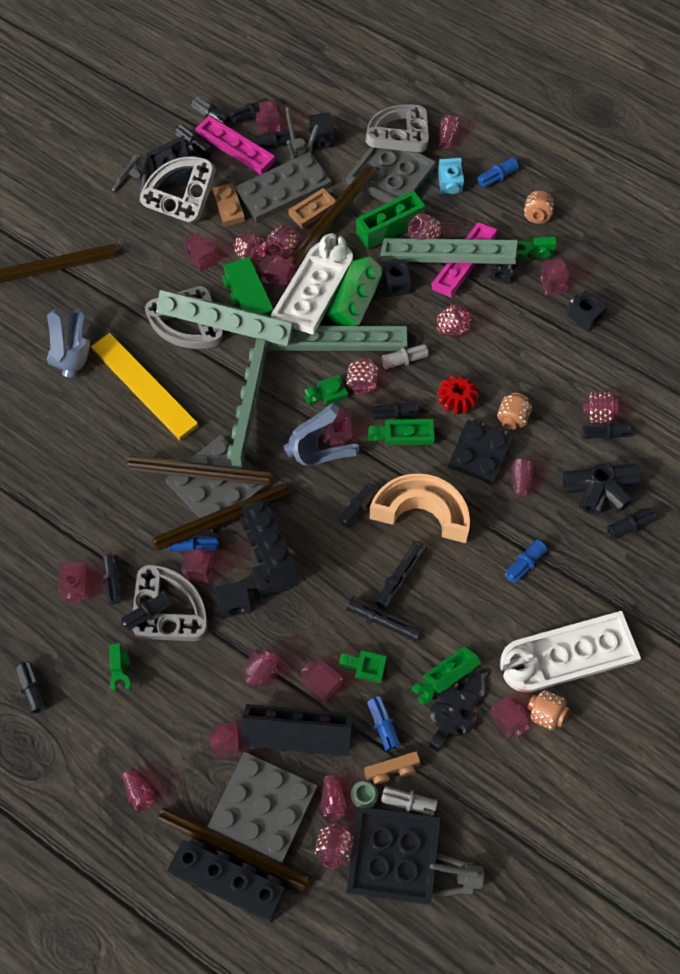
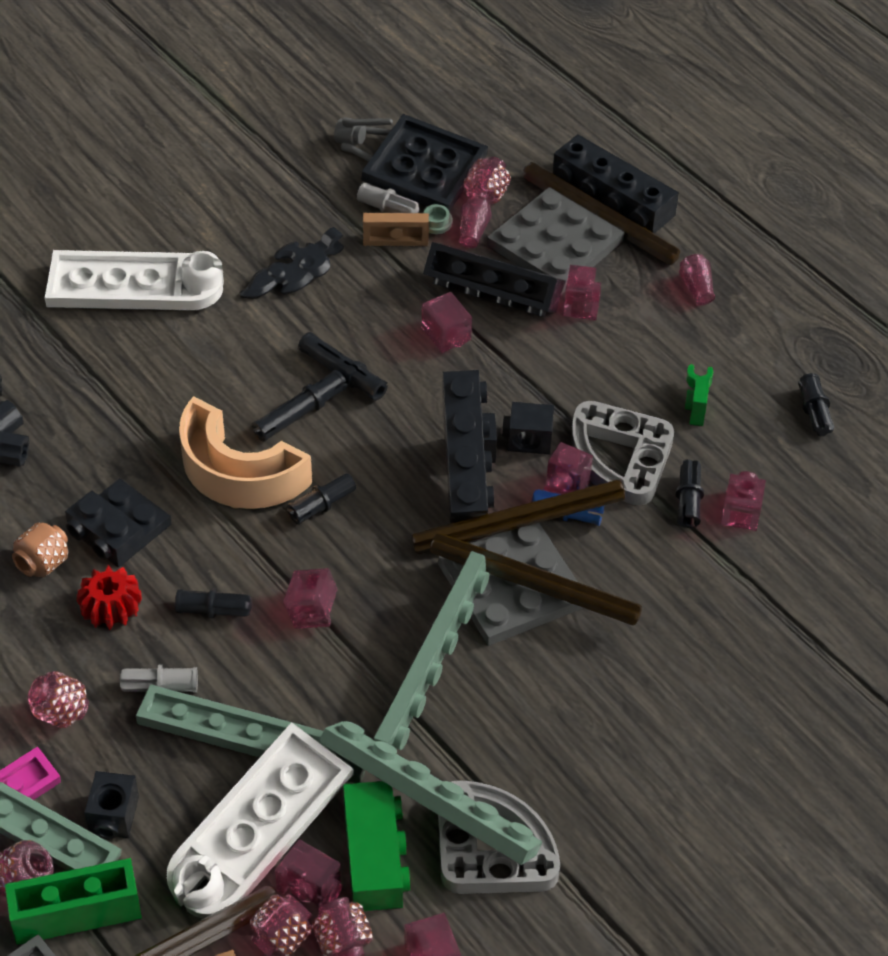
camera: 165 degrees left, 15 degrees down
sand blue piece [47,309,90,378] -> none
yellow tile [91,333,199,441] -> none
black axle [121,591,172,631] -> none
clear pink head [242,648,281,688] -> none
sand blue piece [283,403,359,466] -> none
green plate [304,375,348,405] -> none
green brick [326,256,385,326] -> none
green plate [338,650,386,684] -> none
clear pink head [346,358,378,395] -> none
green plate [368,419,435,445] -> none
blue axle [368,696,401,751] -> none
green plate [412,646,481,705] -> none
clear pink brick [489,692,530,739] -> none
blue axle [505,540,548,583] -> none
clear pink cone [510,459,535,497] -> none
nougat head [528,690,570,730] -> none

